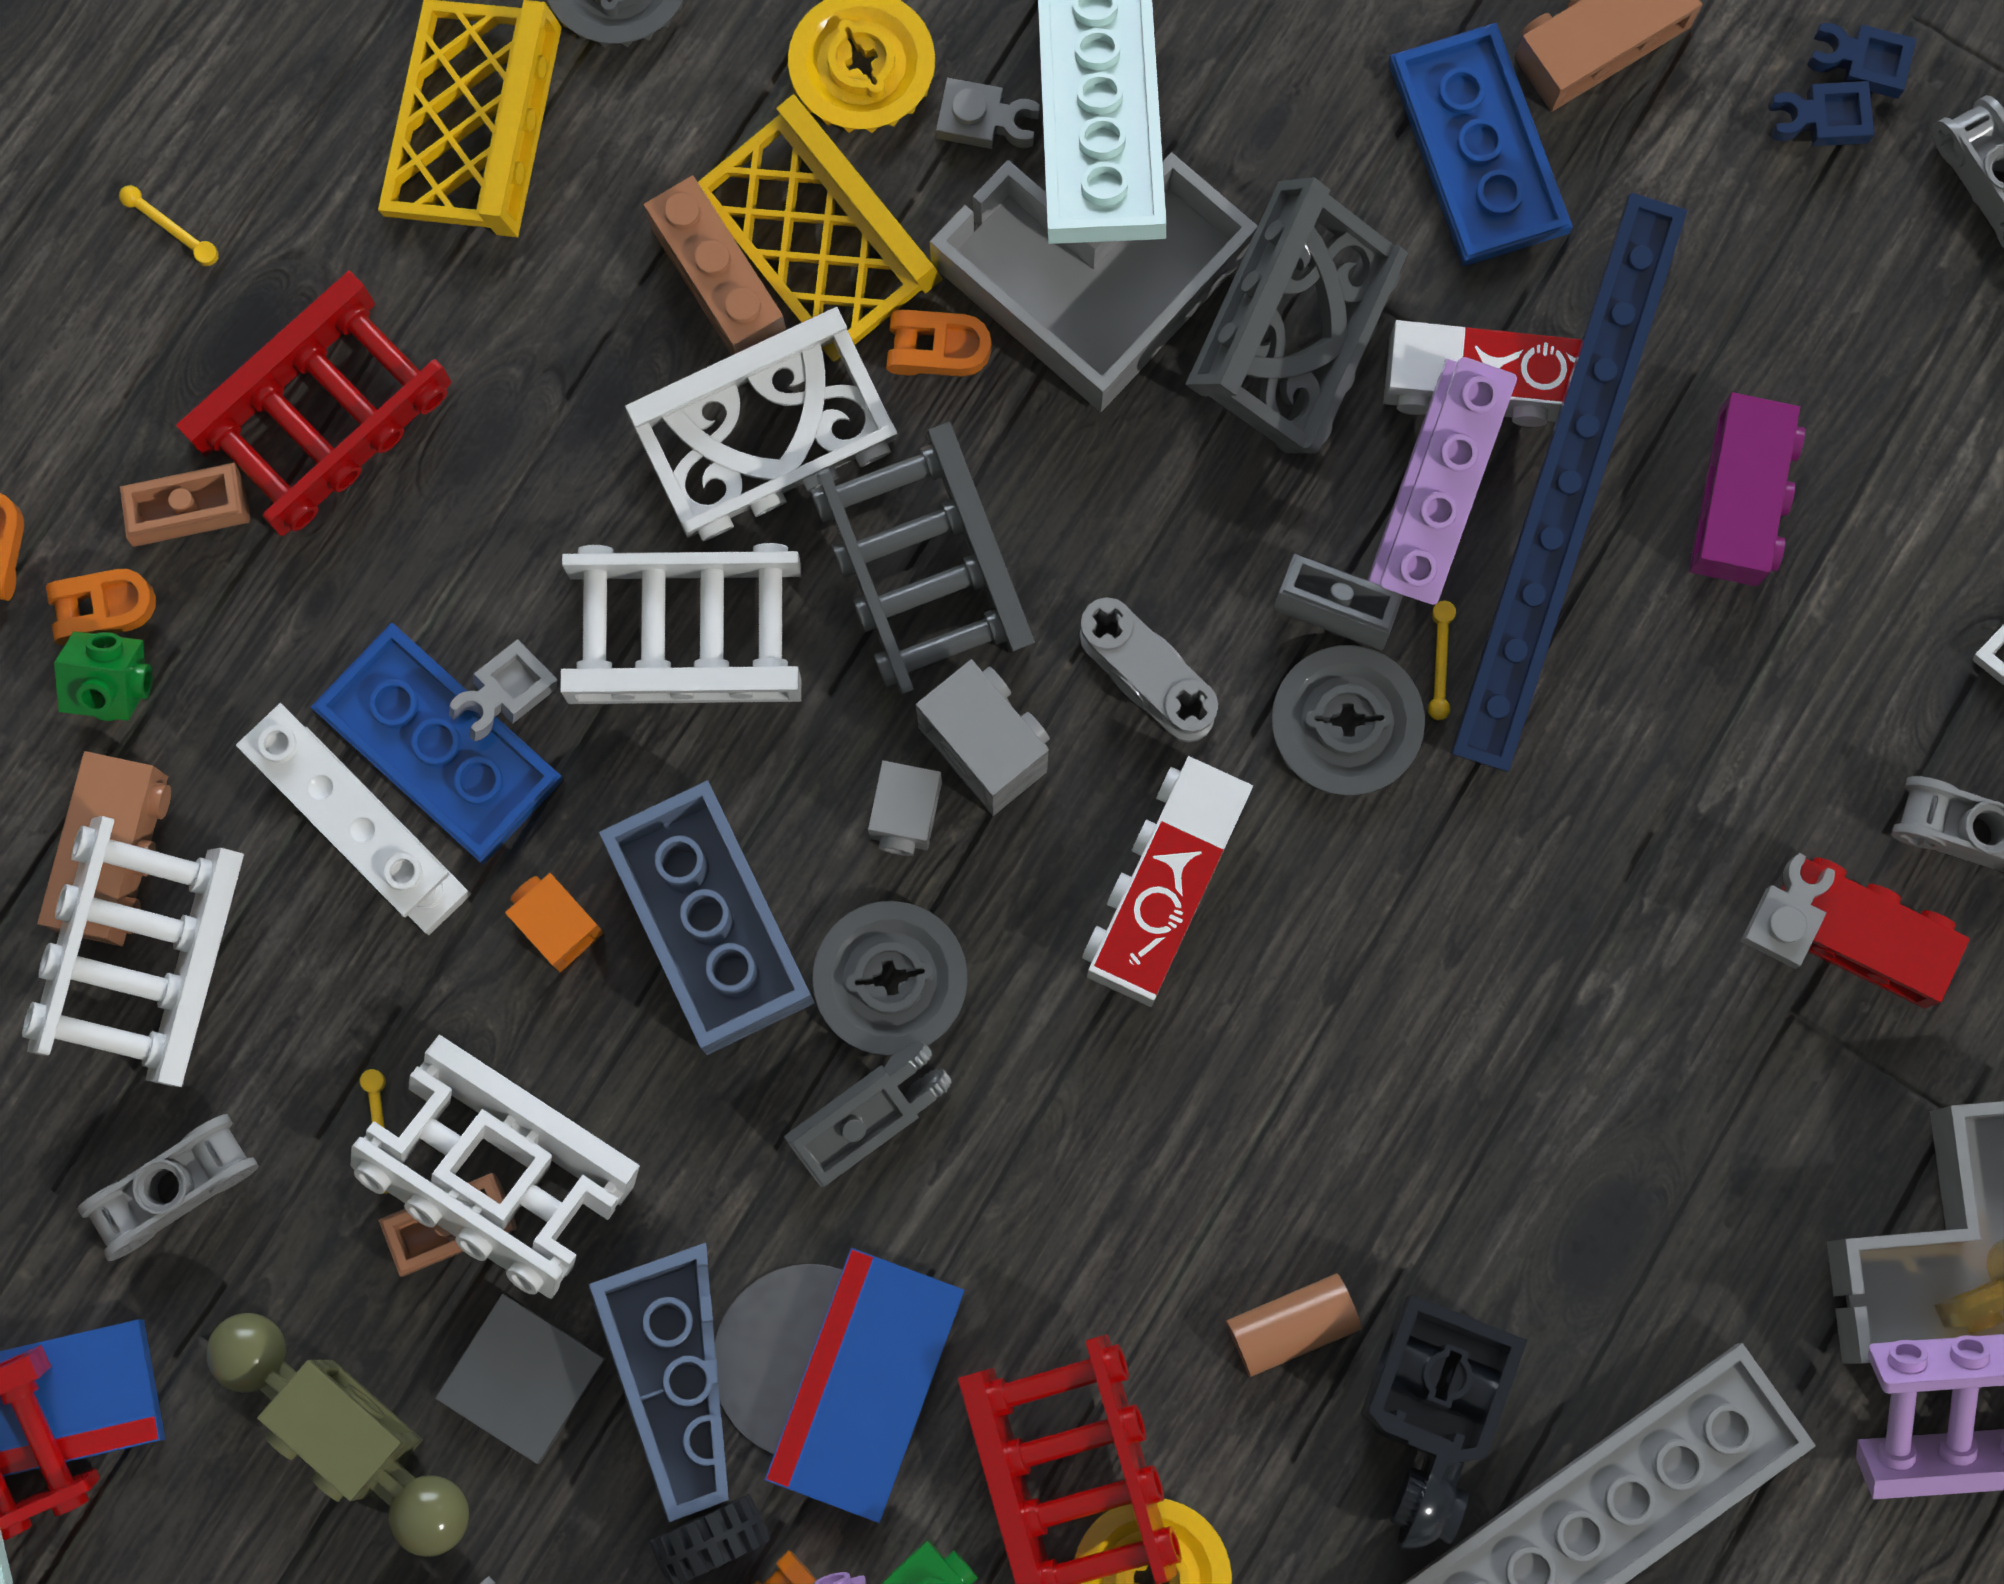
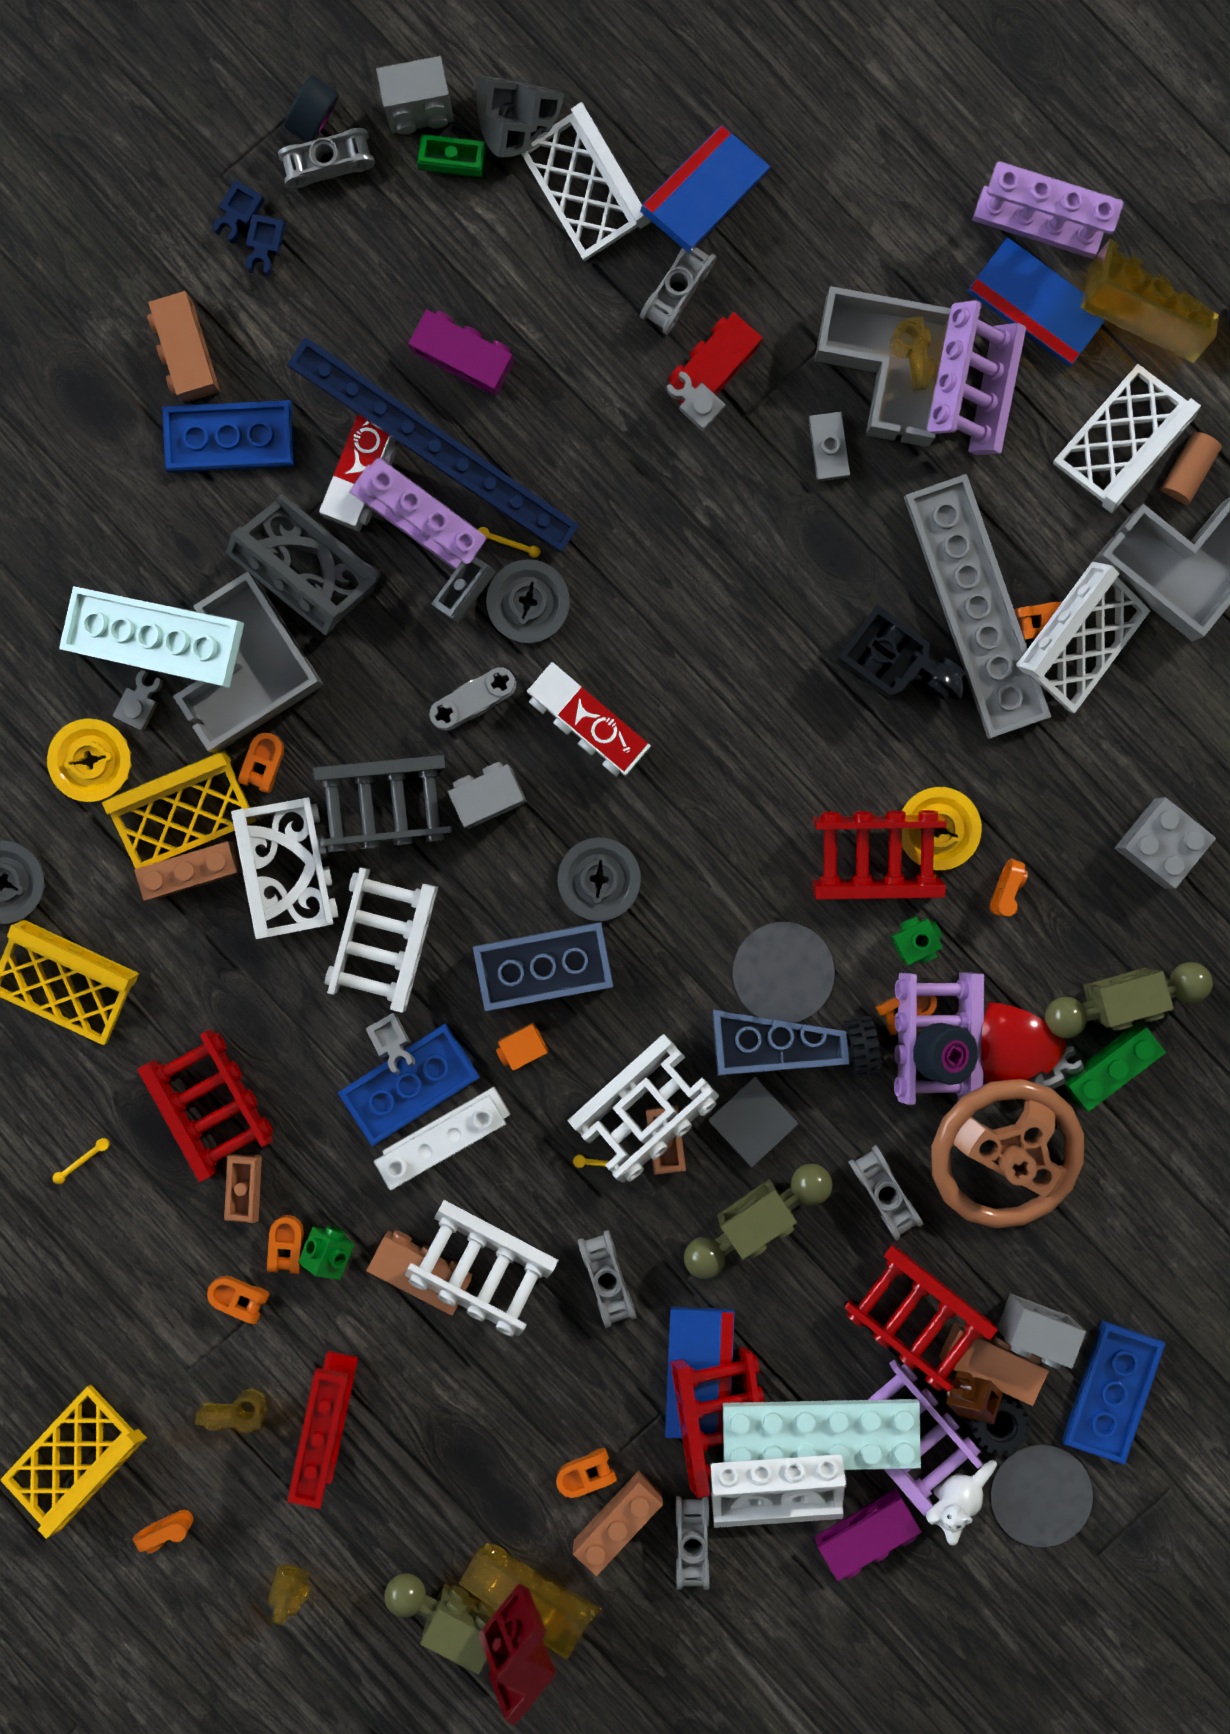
camera: 70 degrees left, 10 degrees up
blue tile [765,1248,965,1523] -> none
dark grey hinge [784,1040,952,1187] -> none
light grey brick [868,760,942,856] -> none
nougat brick [1225,1273,1362,1377] -> none
none -> light grey plate [808,412,850,482]

